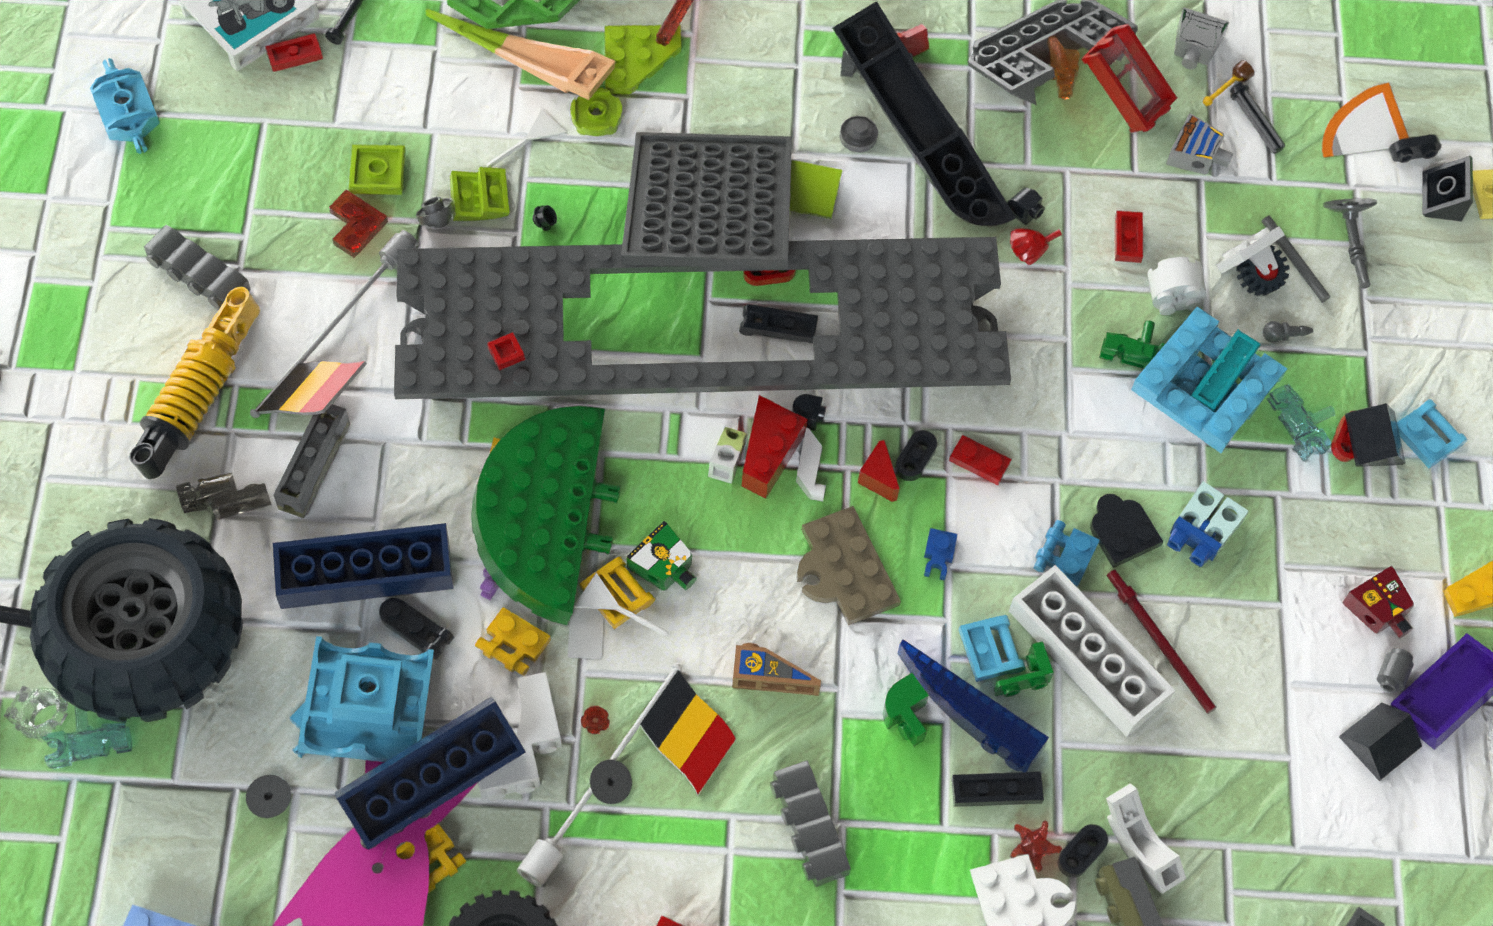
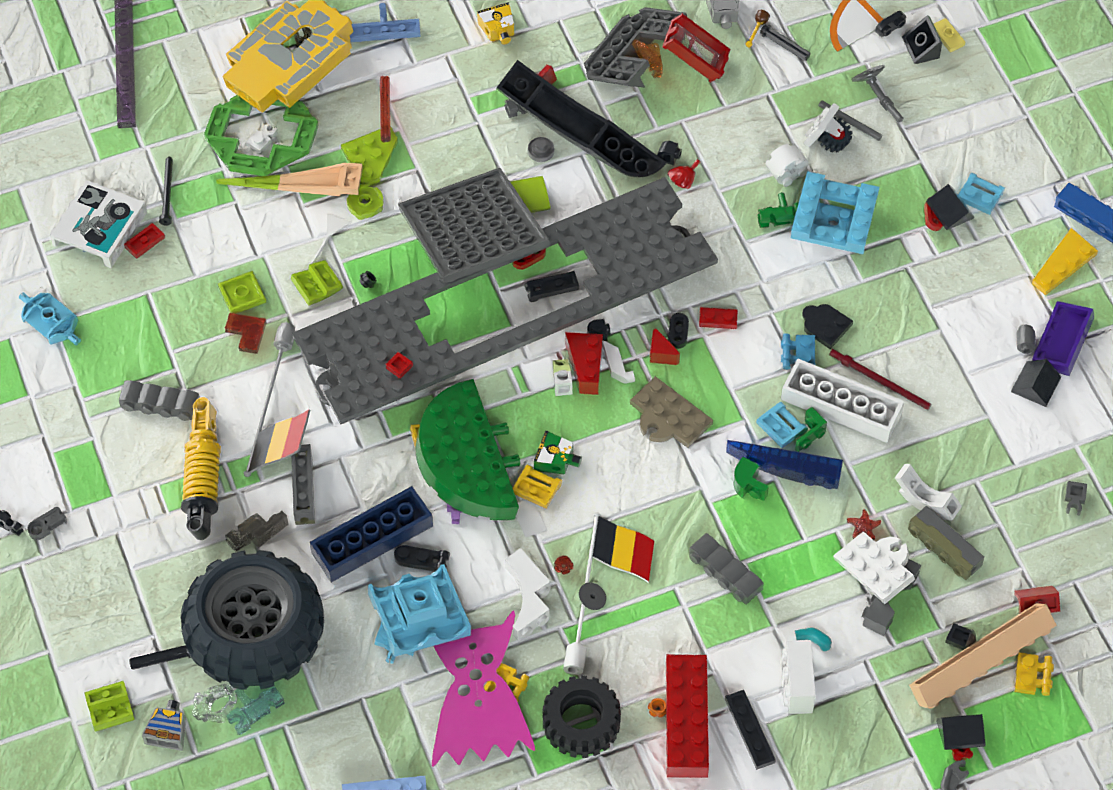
camera: 20 degrees left, 5 degrees down
dark grey piece [246,775,291,818] -> none
dark blue brick [335,697,526,850] -> none
flat silver plate [416,196,455,229] -> none
yellow plate [475,607,551,676] -> none
white piece [574,573,669,636] -> none
slope [732,643,821,696] -> none
blue plate [924,528,958,580] -> none
black plate [951,772,1044,807] -> none
black plate [1058,824,1108,878] -> none
red plate [1115,211,1143,263] -> none
light grey torso [1166,113,1234,175] -> none
hips [1167,481,1249,567] -> none
teal plate [1191,329,1261,412] -> none
dark grey bar [1263,321,1314,343] -> none
clear light blue piece [1267,384,1335,462] -> none
dark red torso [1342,565,1414,638] -> none

